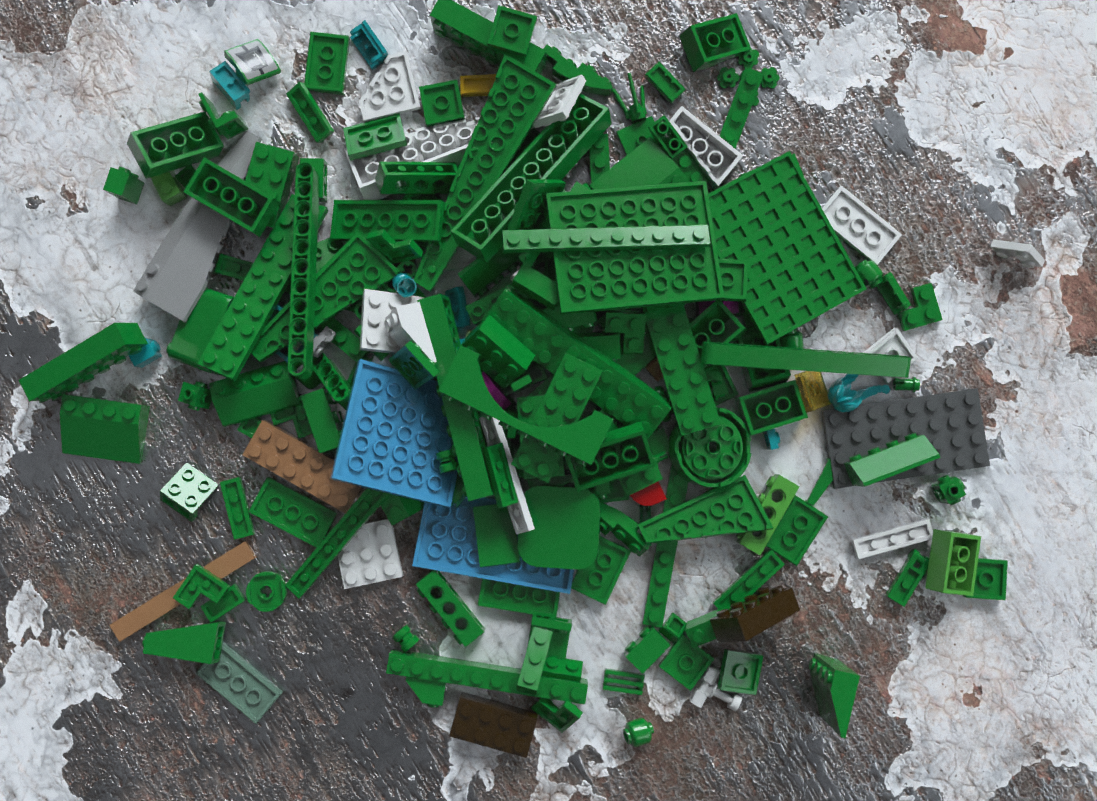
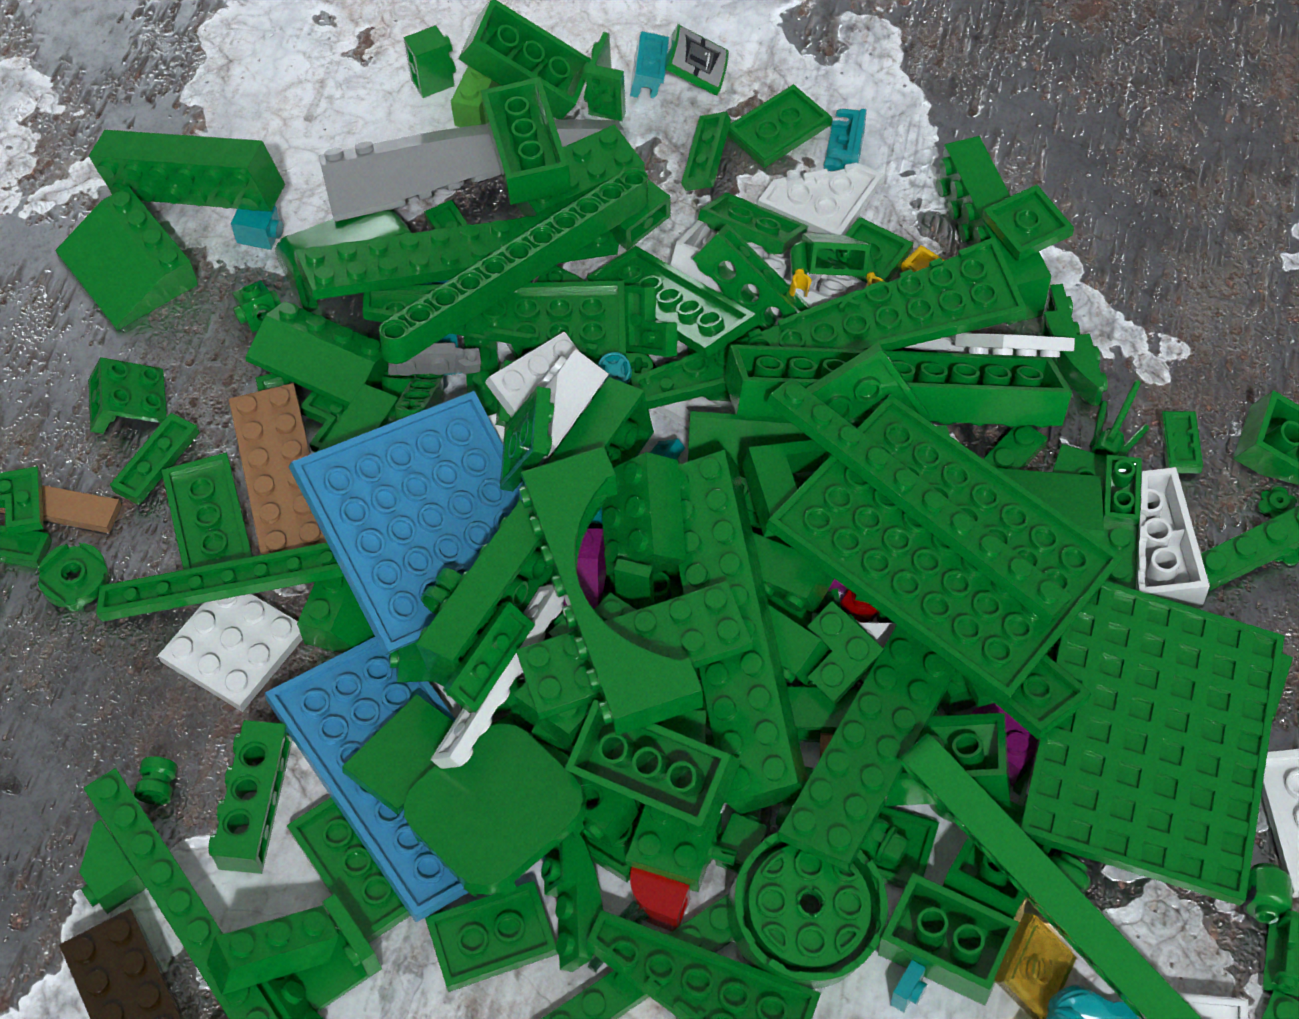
camera: 50 degrees right, 30 degrees down
none -> green torso [789,233,885,297]

